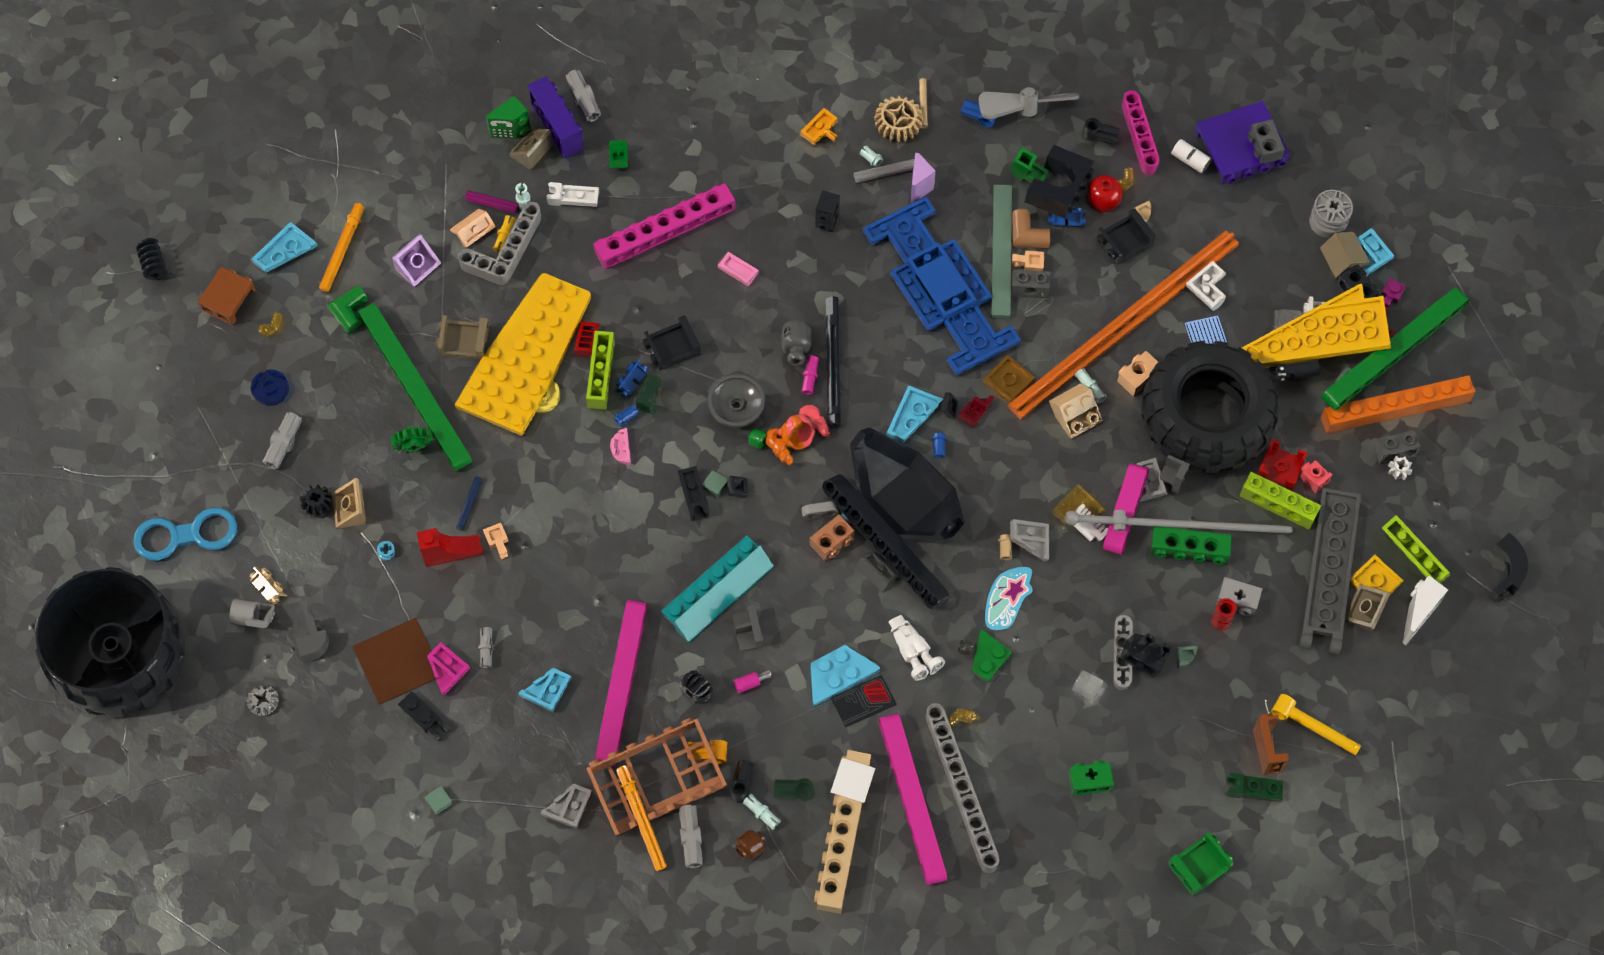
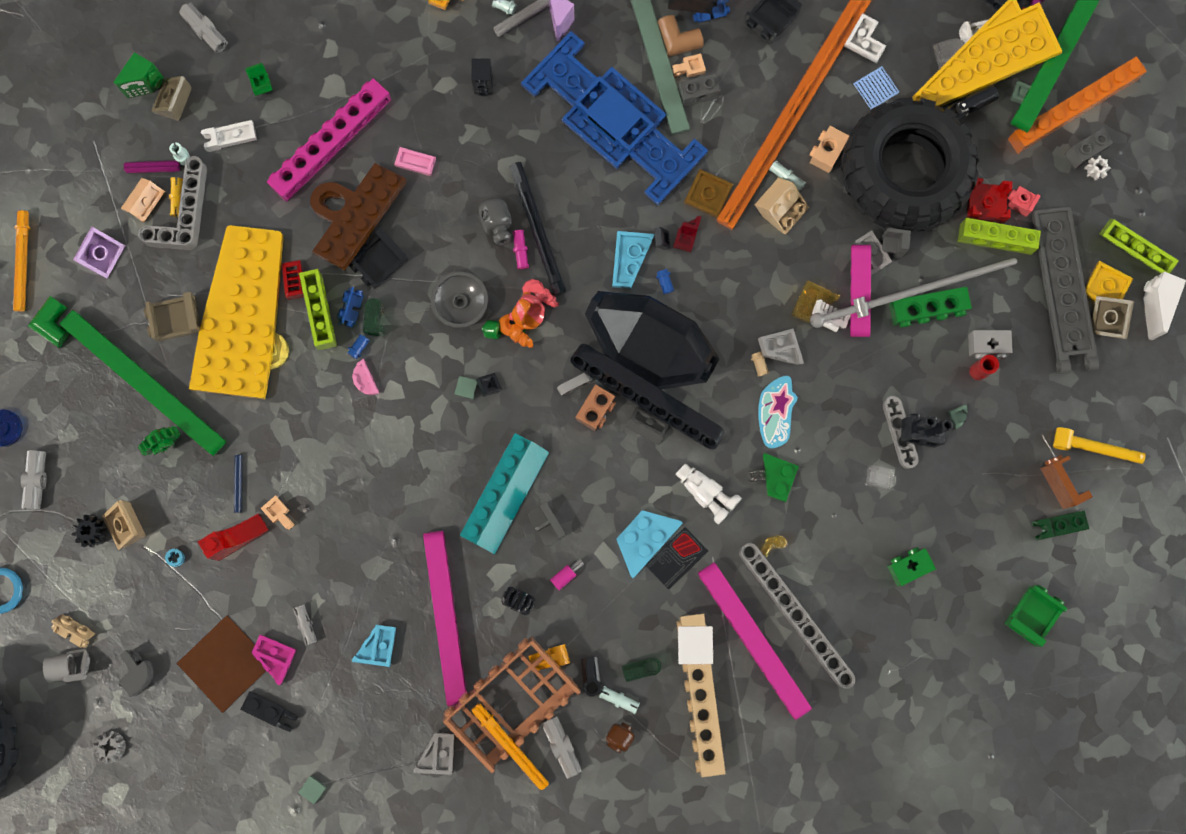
camera: 20 degrees left, 15 degrees up
dark purple brick [527,76,584,159] -> none
black plate [678,466,709,521] -> none
none -> reddish brown plate [310,163,407,271]

